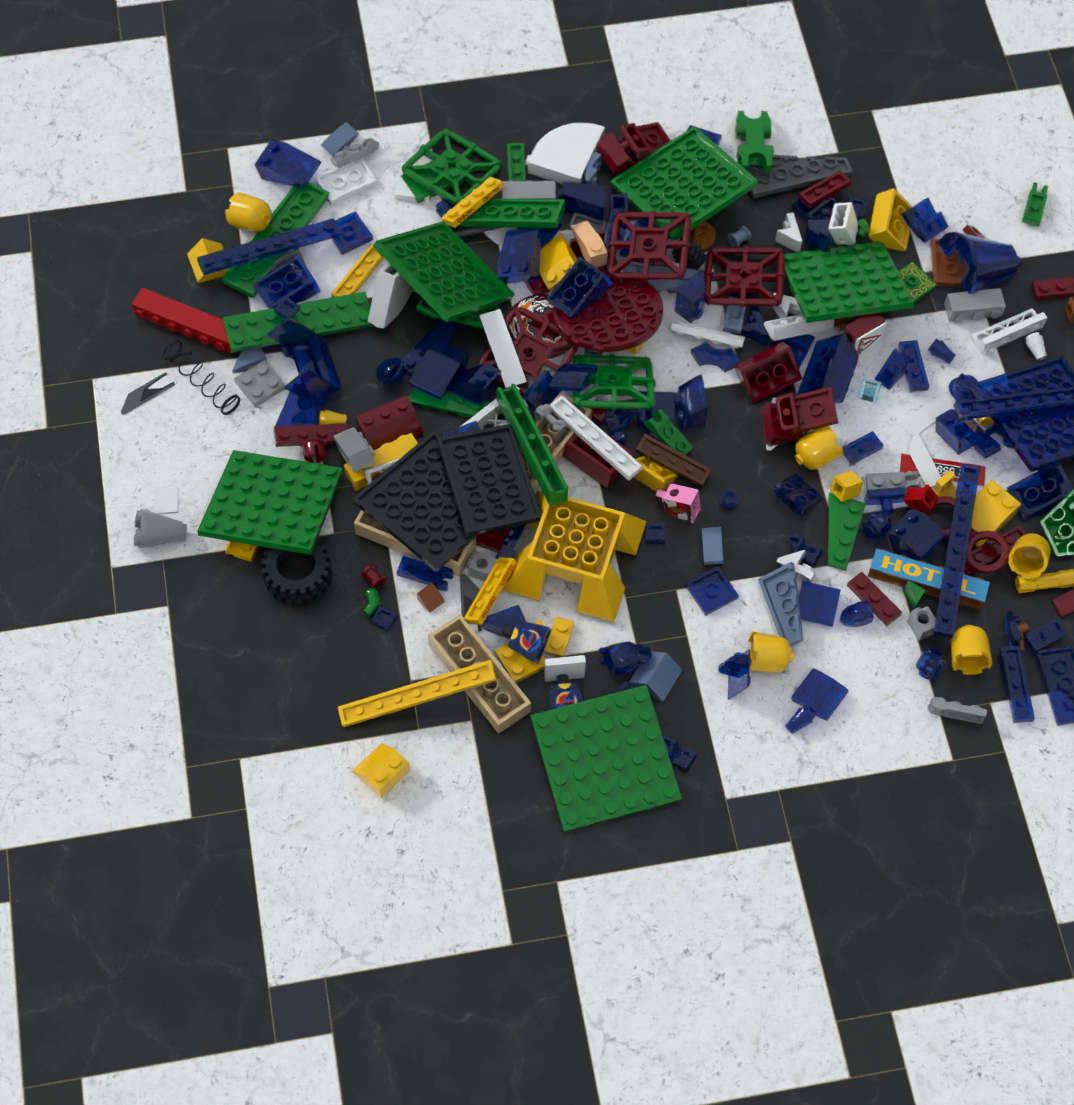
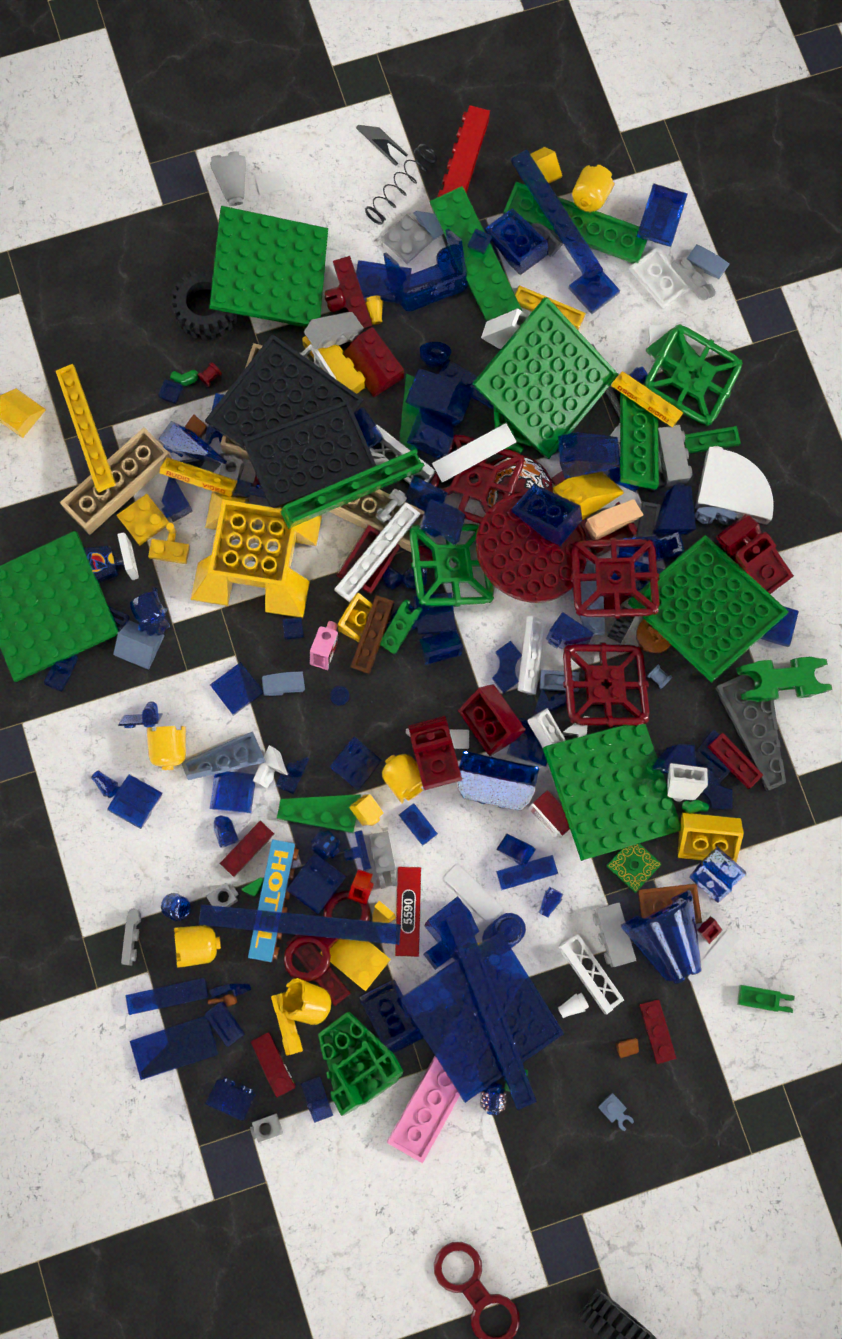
camera: 80 degrees right, 15 degrees up
clear blue torso [501,621,552,664] -> none
white slope [775,213,802,252] -> none
clear light blue slope [859,378,882,403] -> none
white sticker [908,432,941,487] -> none
none -> clear blue slope [159,421,227,464]

